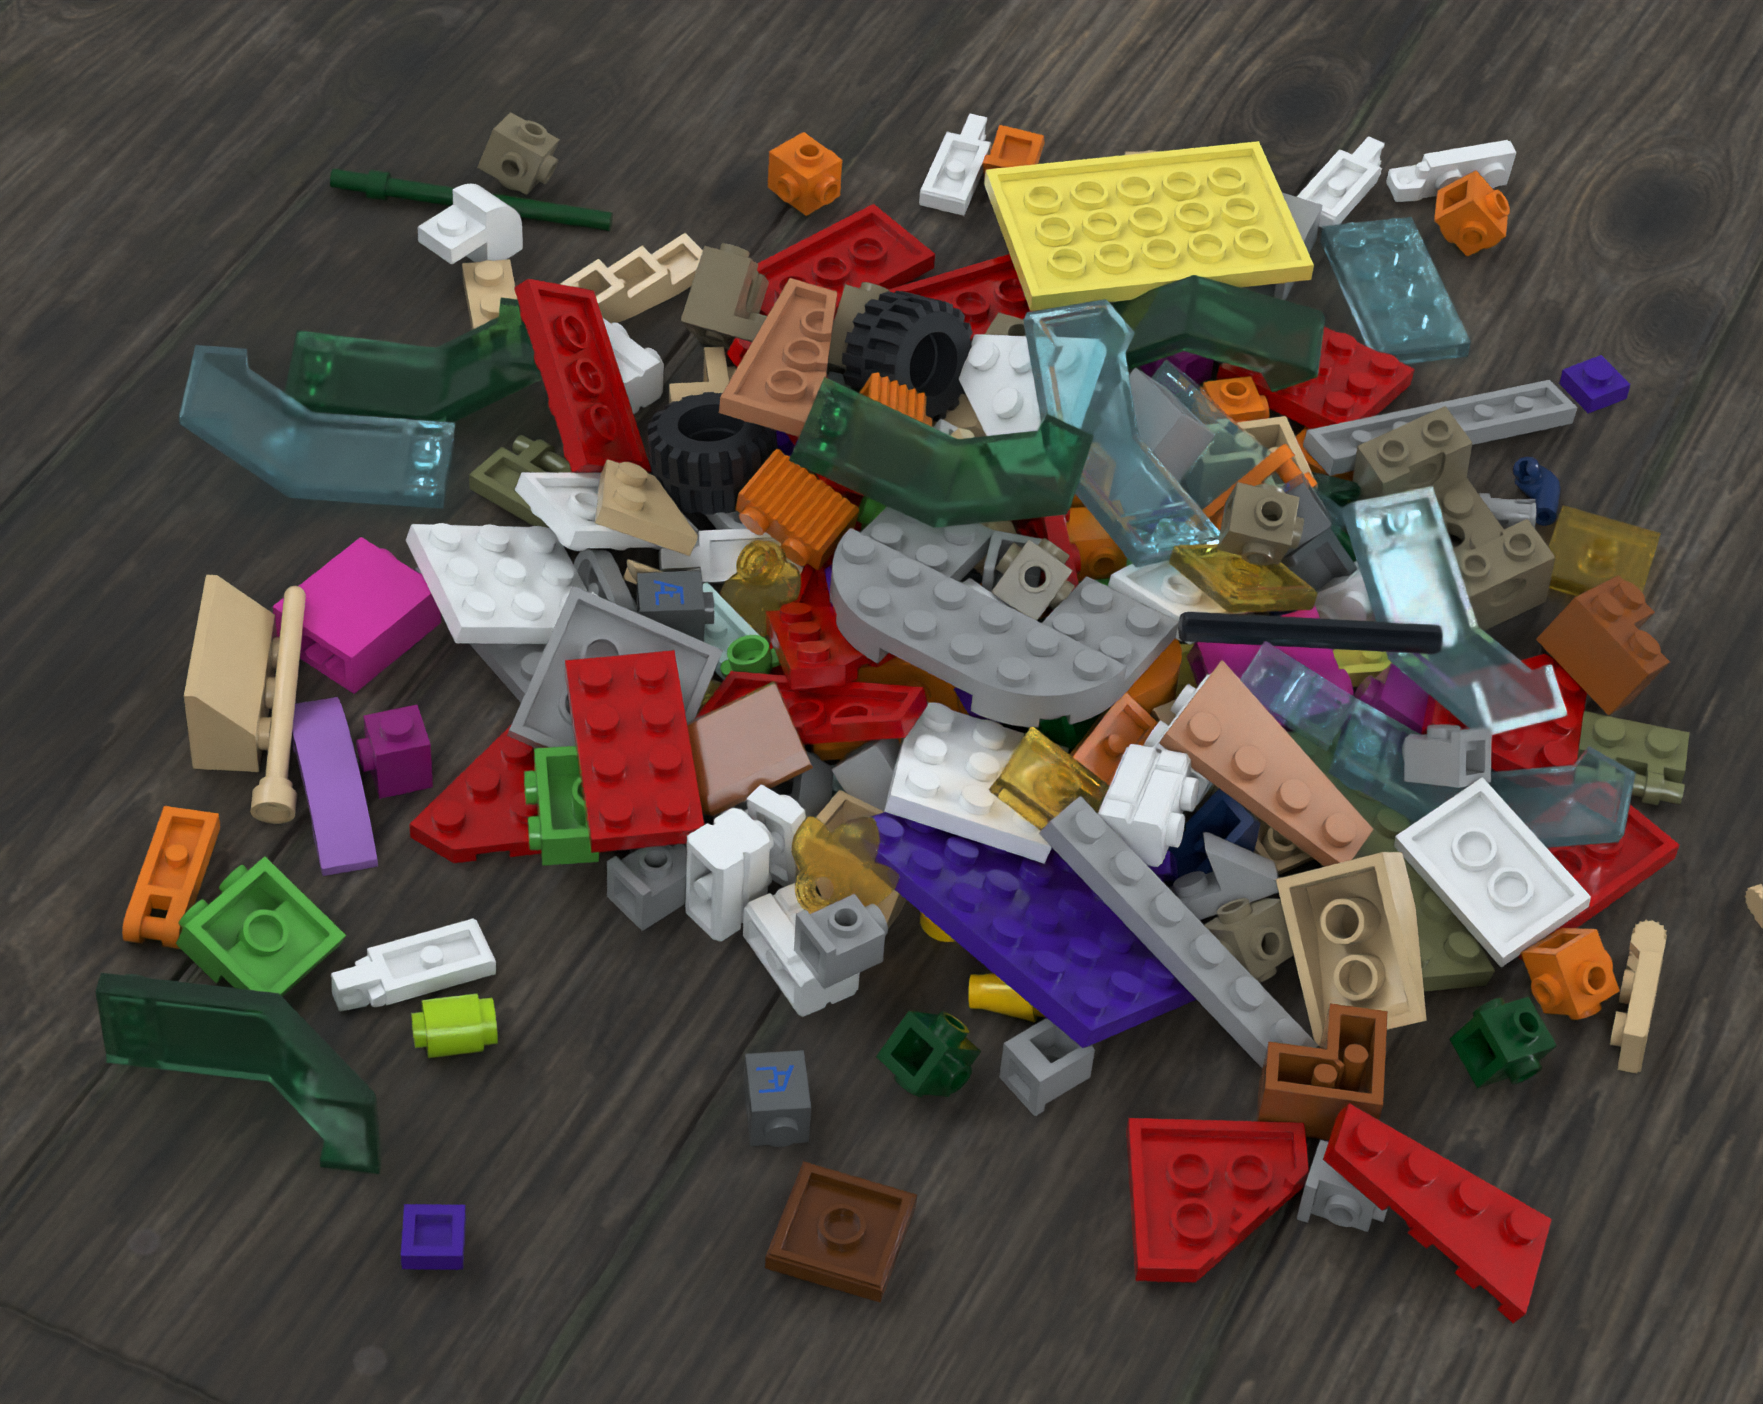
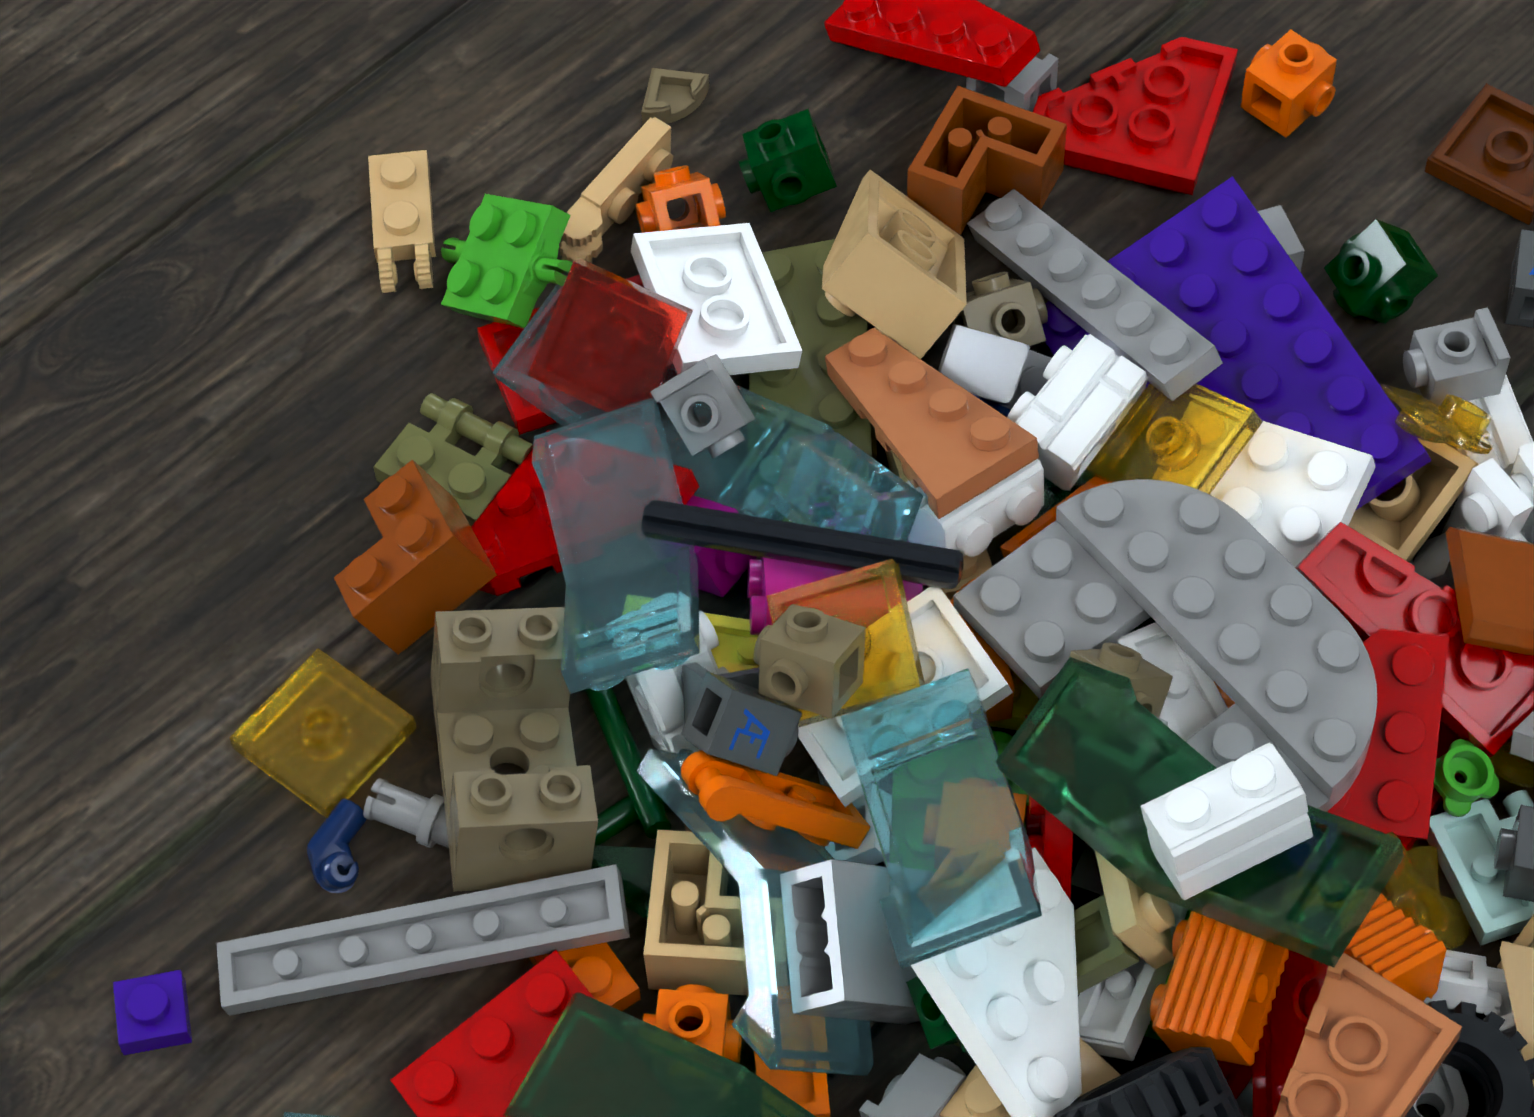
camera: 155 degrees left, 10 degrees up
none -> bright green plate [441,194,577,329]
none -> clear red plate [528,258,693,427]
none -> dark tan tile [641,68,709,125]
none -> white brick [1140,742,1313,900]
none -> orange brick [1240,29,1337,138]

